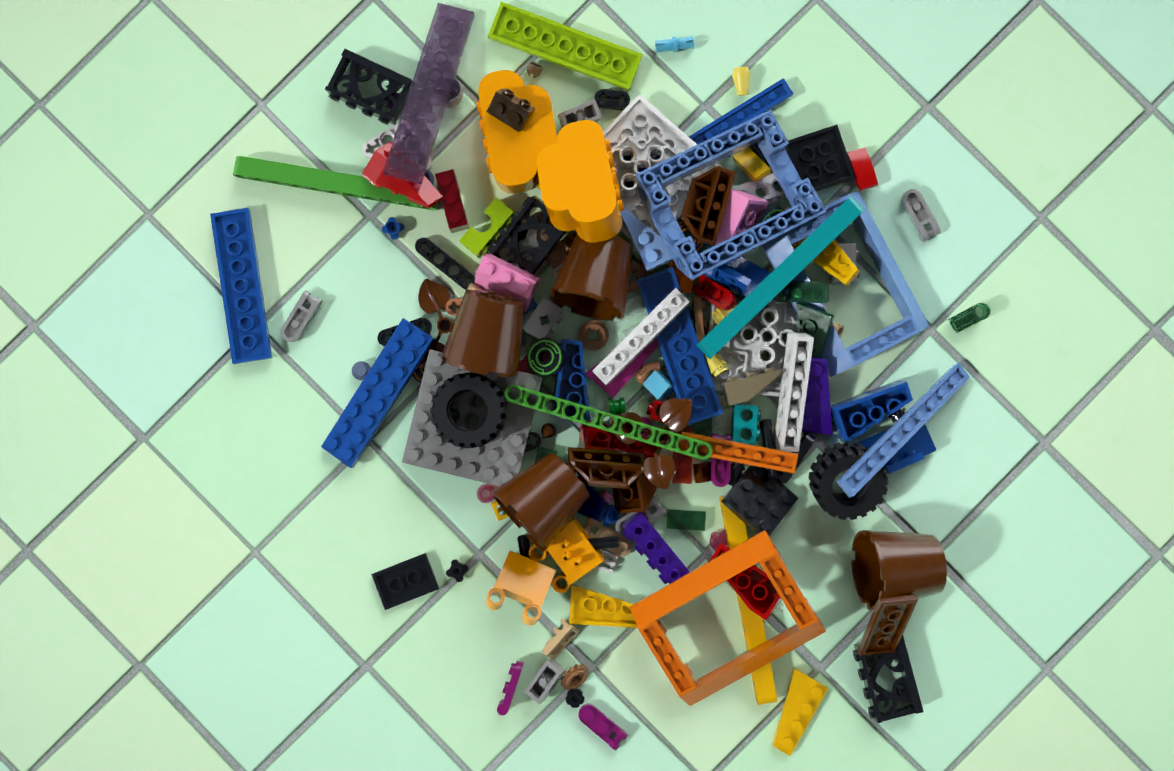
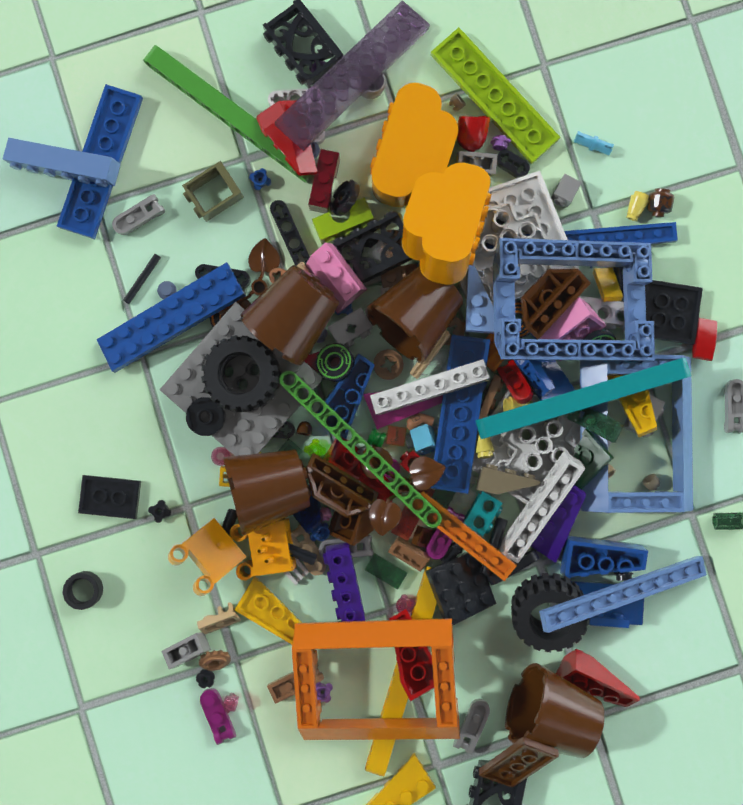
camera: 25 degrees right, 0 degrees up
dark brown bracket [486,88,535,132] -> none
magenta plate [497,660,524,715] -> none
none -> medium blue brick [3,137,121,187]
none -> black tyre [62,571,103,610]
none -> black bar [123,254,161,304]
none -> olive window [182,161,244,222]
none -> black tile [186,397,225,436]
none -> clear pink plate [223,692,239,713]
none -> medium nougat plate [267,663,324,704]
none -> clear neon green plate [304,439,326,457]
none -> medium lavender plate [316,682,333,703]
none -> black tile [330,180,360,216]
none -> clear orange tile [385,425,407,447]
none -> medium nougat plate [388,536,431,572]
none -> tan axle [410,330,451,379]
none -> light grey plate [453,698,490,755]
none -> red piece [457,116,490,152]
none -> medium lavender plate [490,135,511,151]
none -> light grey brick [551,174,582,207]
none -> red wedge [556,649,640,707]
none -> dark tan hinge [642,474,660,491]
none -> reddish brown head [647,188,675,217]

